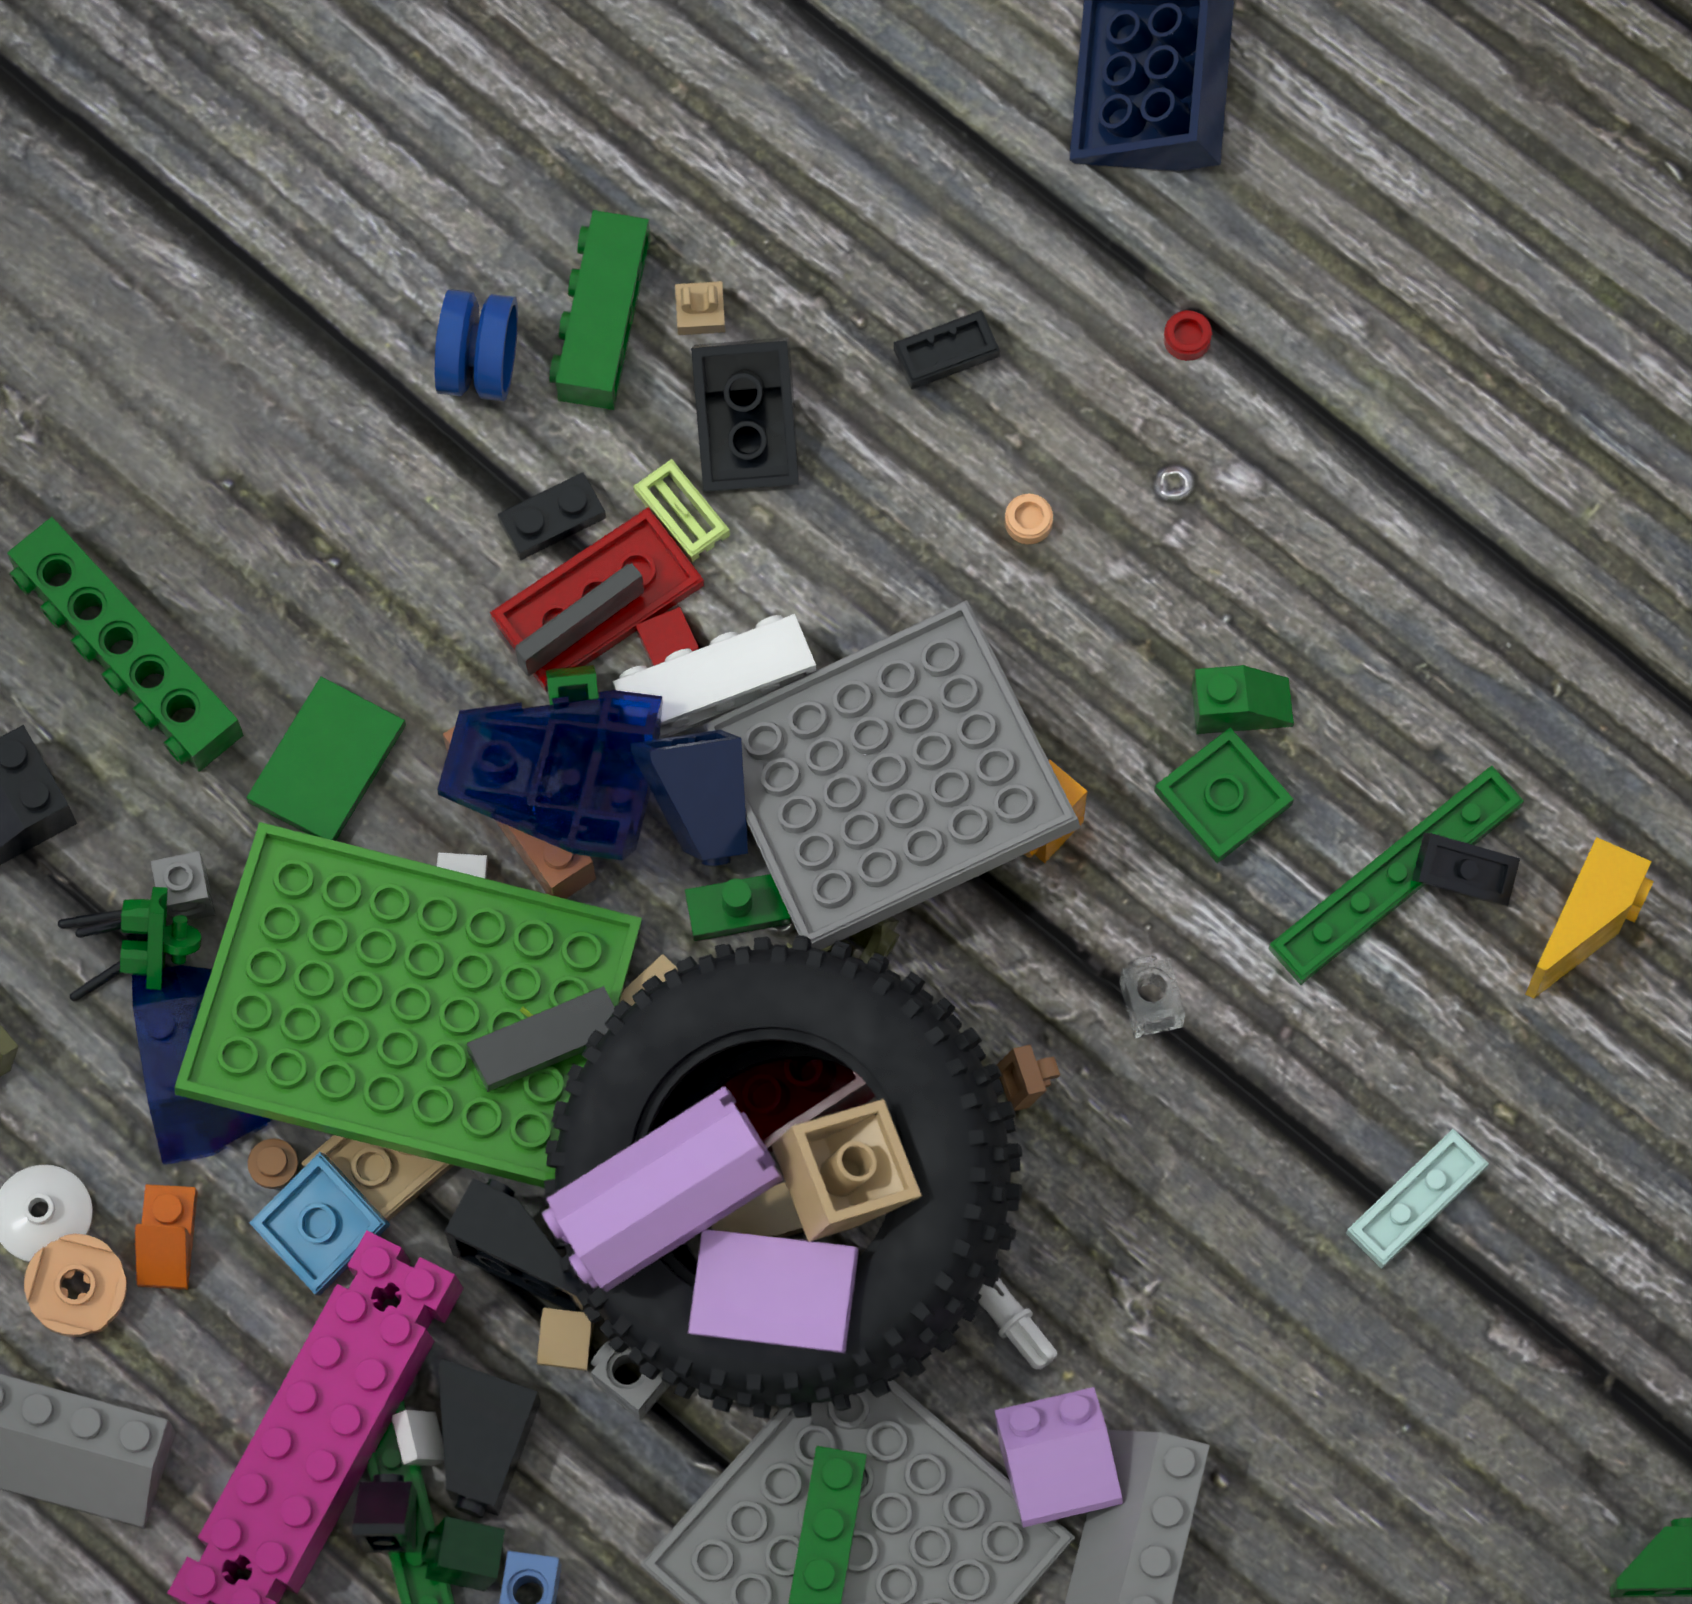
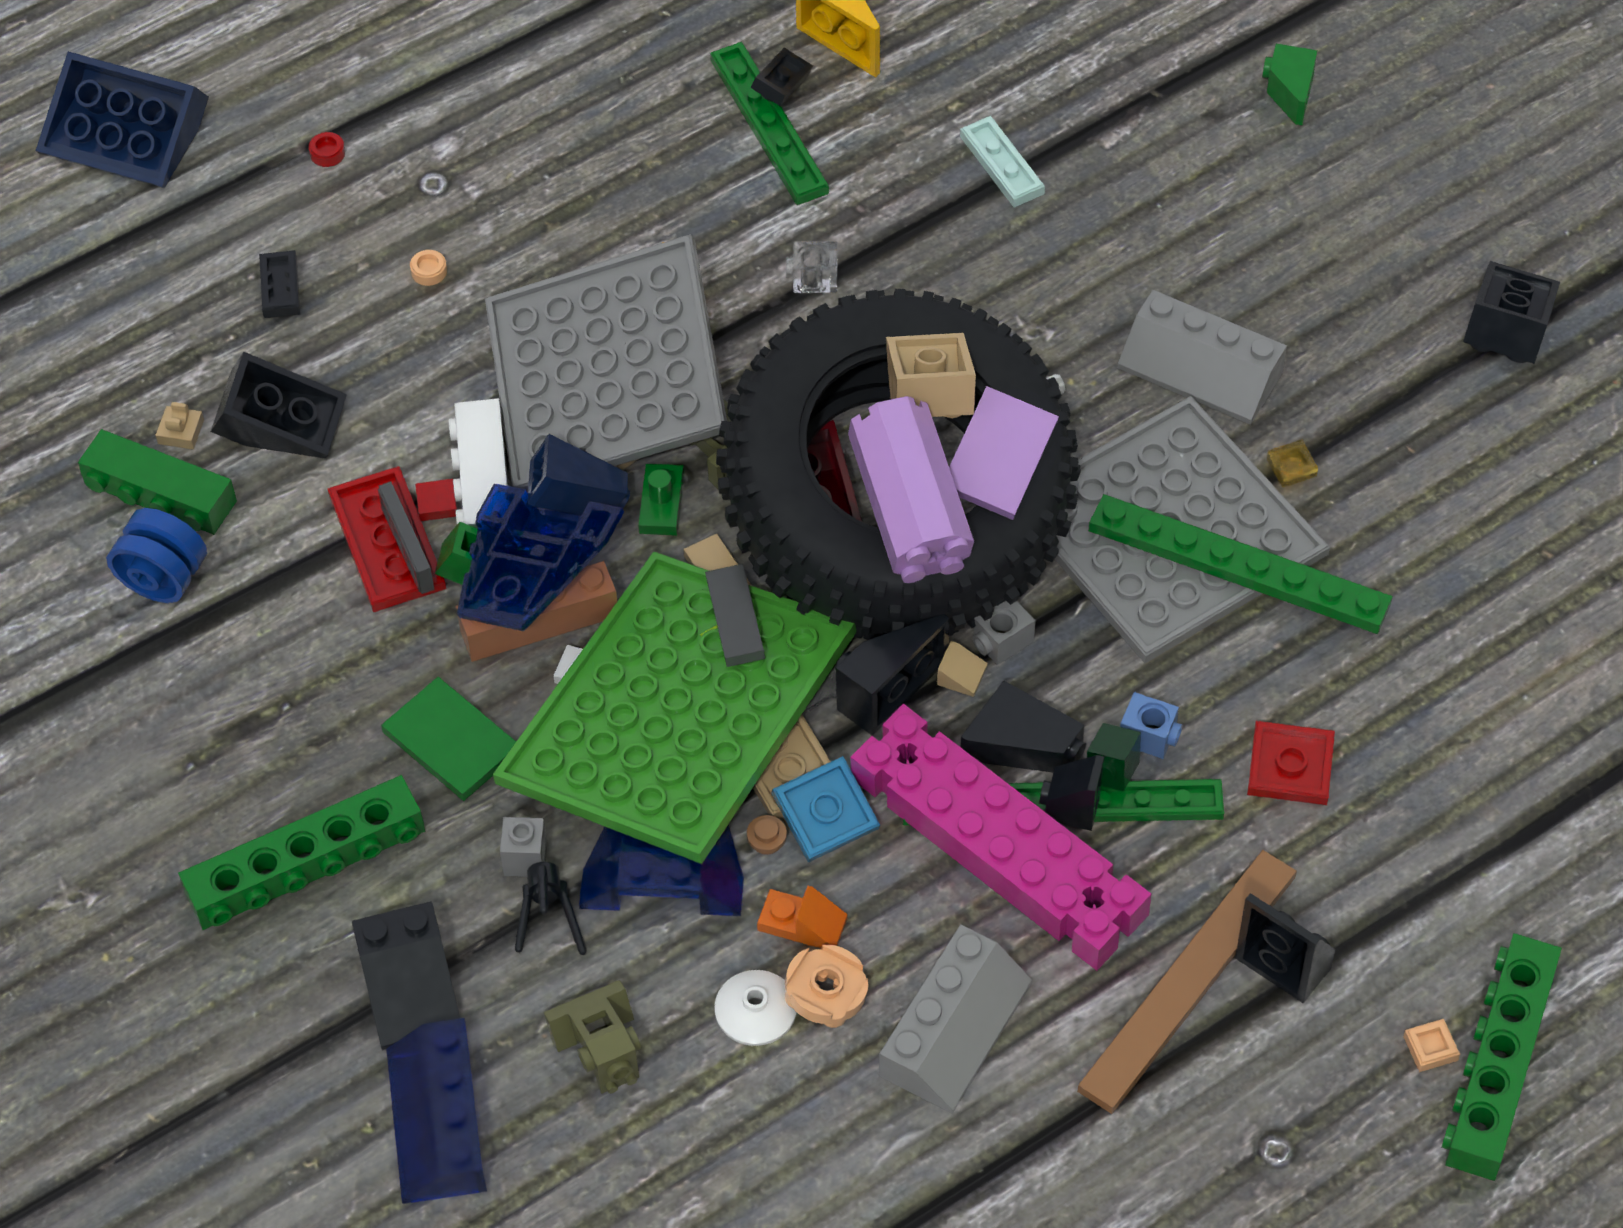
camera: 75 degrees left, 15 degrees down
green hips [120,887,202,990] -> none
white tile [392,1410,445,1466] -> none
black plate [498,472,606,560] -> none
yellowish green tile [633,459,730,563] -> none
lavender slope [994,1387,1123,1527] -> none
green plate [1154,727,1294,864] -> none
green slope [1191,665,1294,734] -> none

